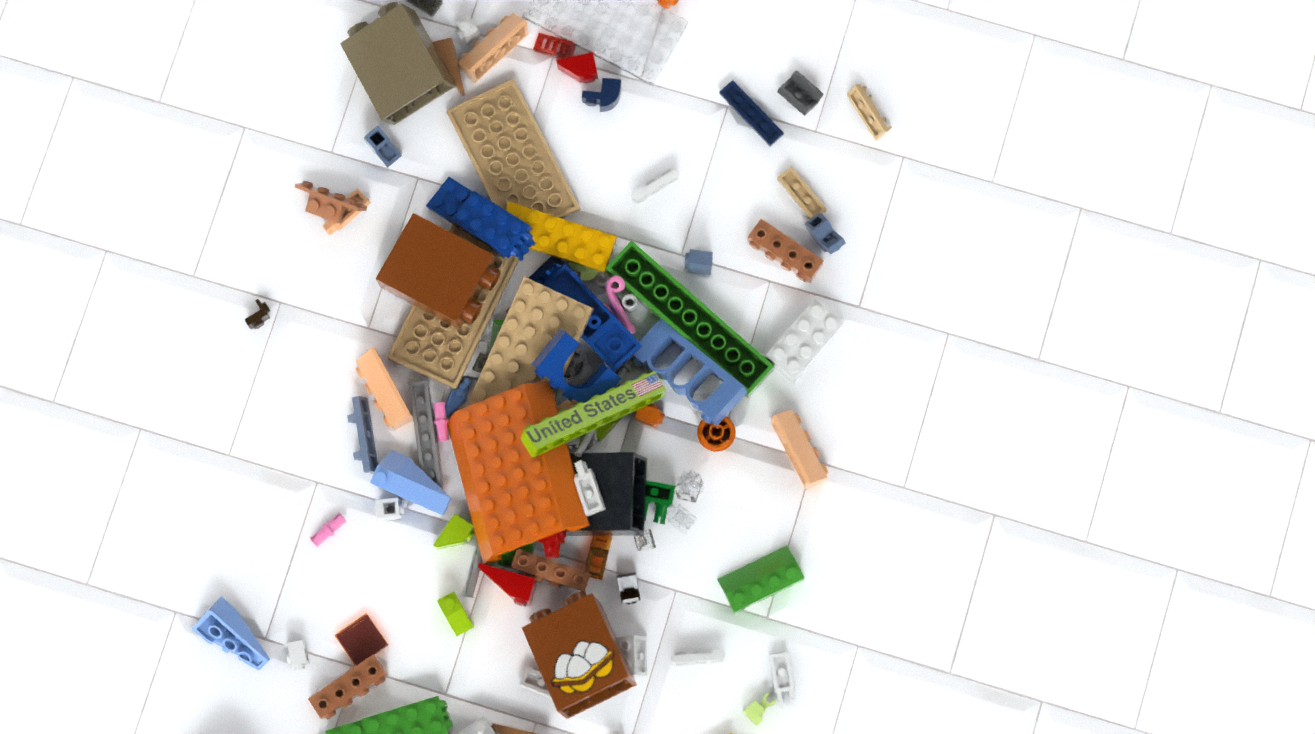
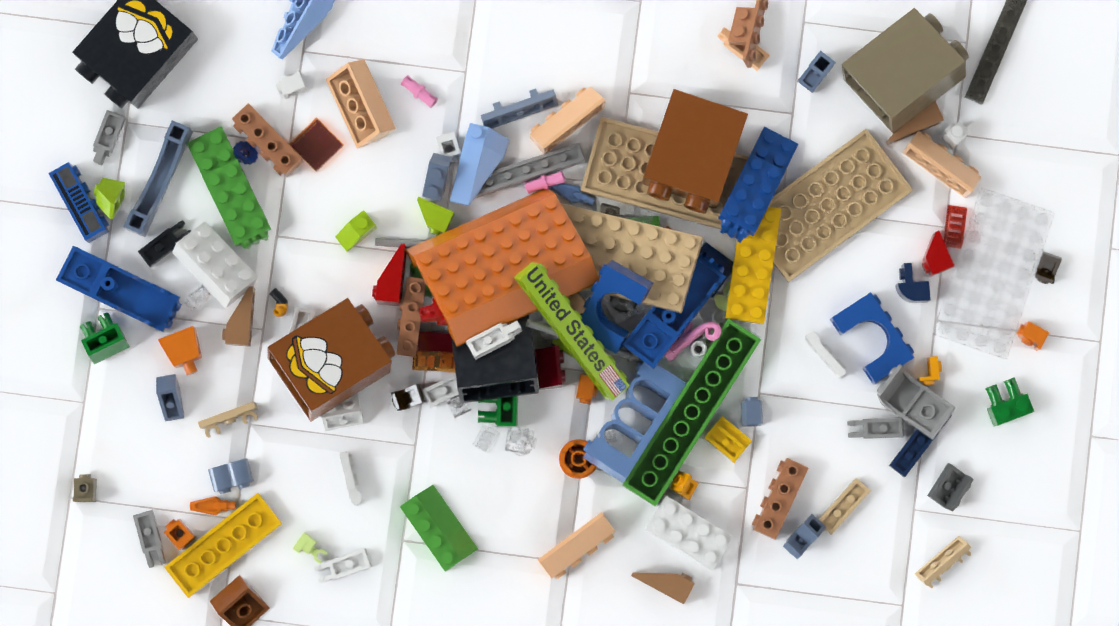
camera: 75 degrees right, 5 degrees up
none -> clear blue piece [233,141,258,165]
none -> arm [269,288,288,317]
none -> light nougat slope [325,59,396,149]
none -> dark red slope [418,331,453,354]
none -> sand blue brick [422,152,452,201]
none -> white hinge [422,374,459,408]
none -> dark red slope [535,345,566,390]
none -> medium nougat slope [631,572,695,604]
none -> light orange bracket [670,471,699,501]
none -> yellow plate [704,416,752,463]
none -> blue arch [829,292,915,384]
none -> light grey hinge [847,418,904,439]
none -> light grey bracket [877,364,956,440]
none -> light orange bracket [917,356,942,385]
none -> green brick [985,377,1035,427]

